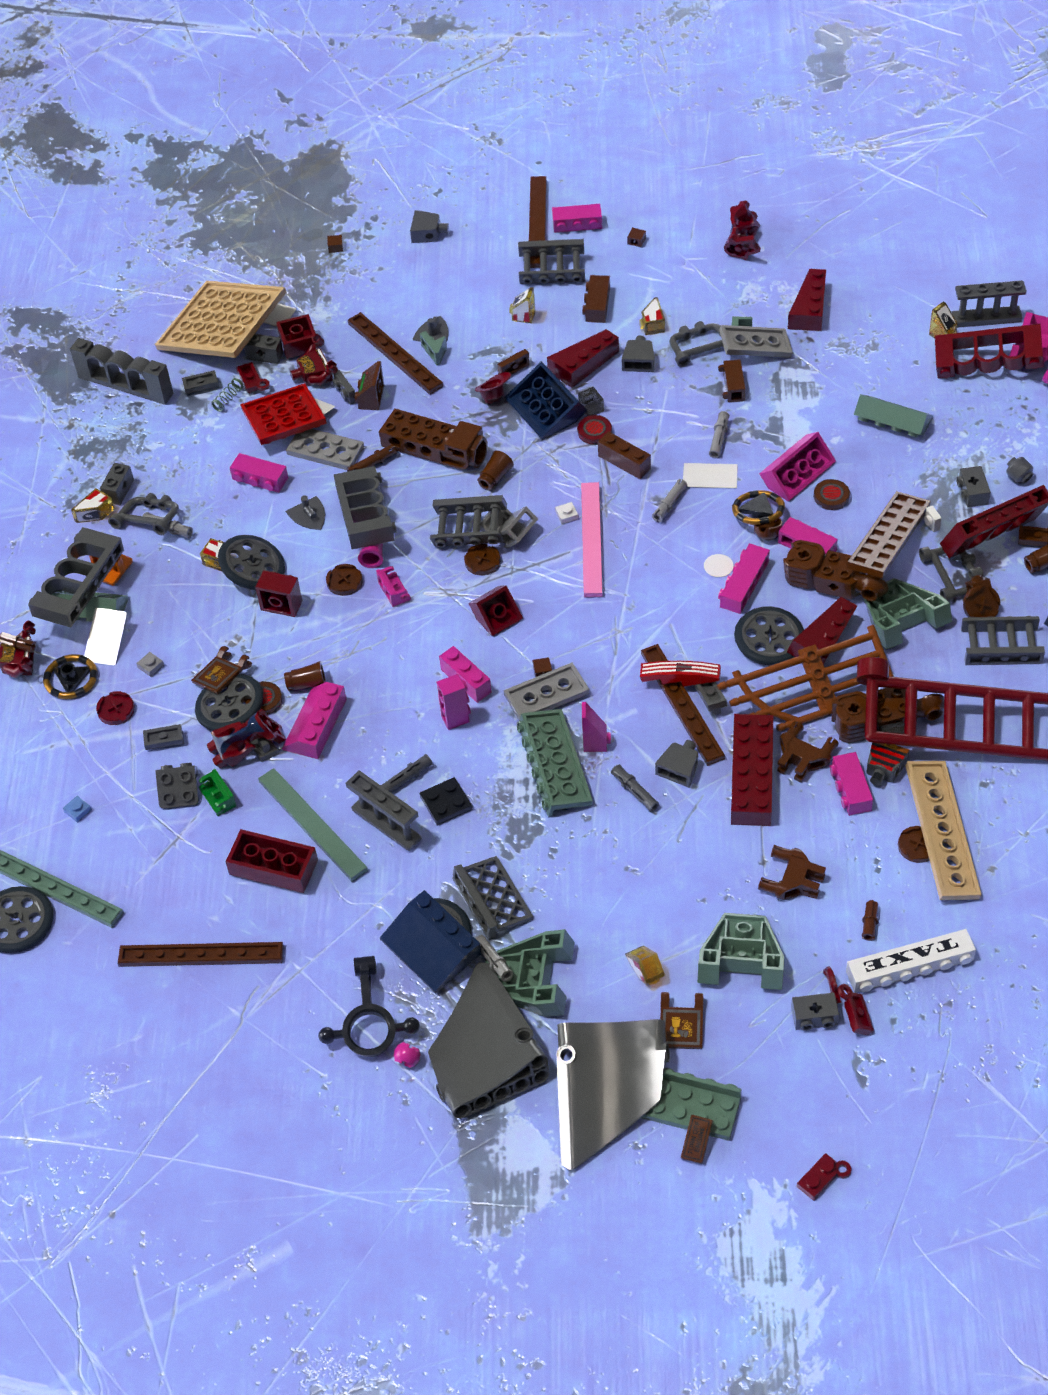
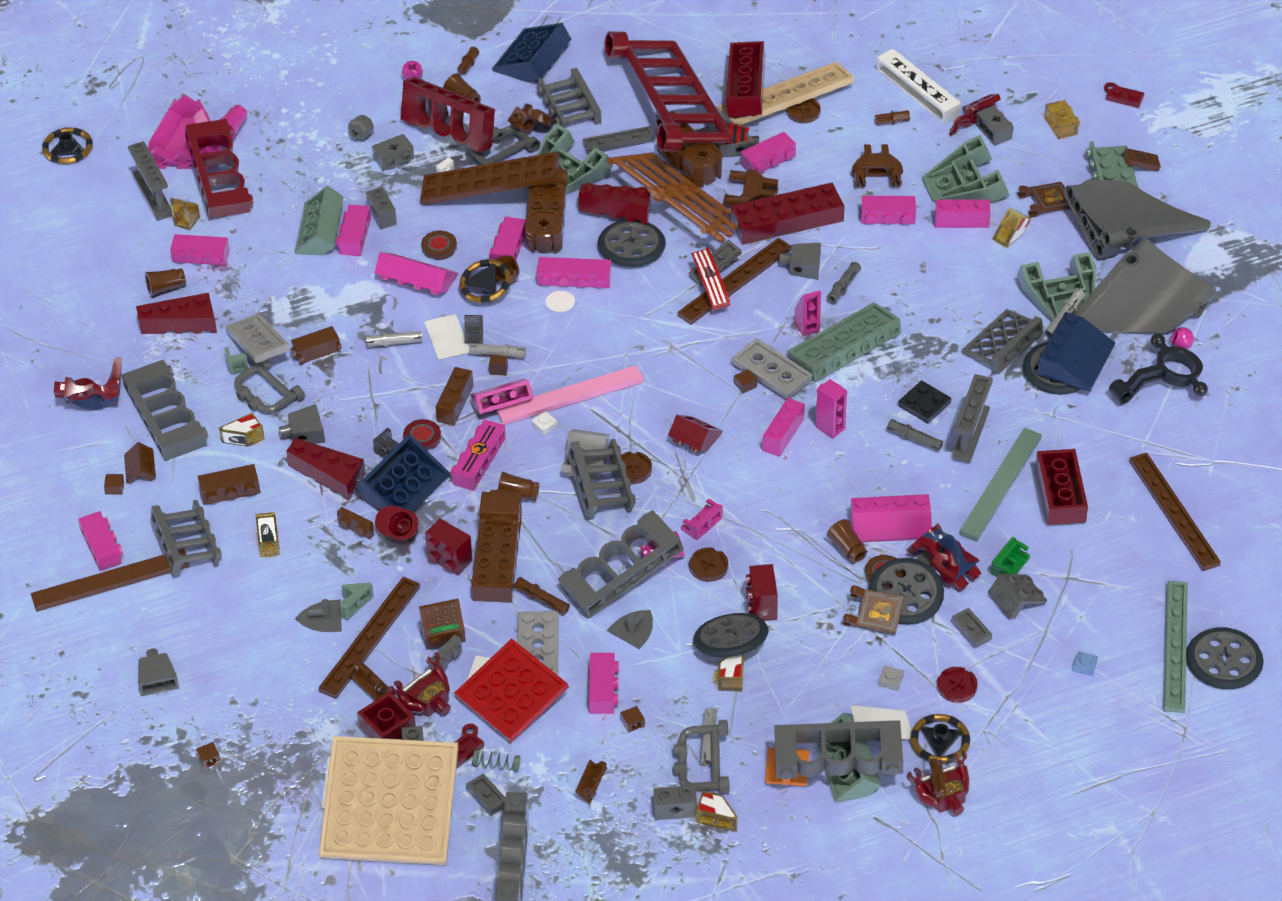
camera: 115 degrees left, 5 degrees down
none -> dark grey fence [121,359,208,461]
none -> reddish brown panel [124,442,156,483]
none -> reddish brown plant [145,268,186,297]
none -> dark pink brick [170,234,230,266]
none -> dark pink brick [336,204,371,257]
none -> reddish brown hinge [351,663,389,700]
none -> dark grey brick [366,187,397,230]
none -> dark red brick [425,518,473,576]
none -> dark pink brick [451,419,506,491]
none -> clear smoke panel [464,315,483,344]
none -> dark pink brick [470,378,534,414]
none -> reddish brown piece [489,355,508,376]
none -> reddish brown hinge [575,759,607,804]
none -> dark grey tile [583,126,655,155]
none -> reddish brown piece [620,706,645,733]
none -> dark red brick [726,41,766,117]
none -> dark pink brick [861,196,916,224]
none -> dark pink brick [934,200,991,228]
none -> clear yellow brick [1044,100,1080,139]

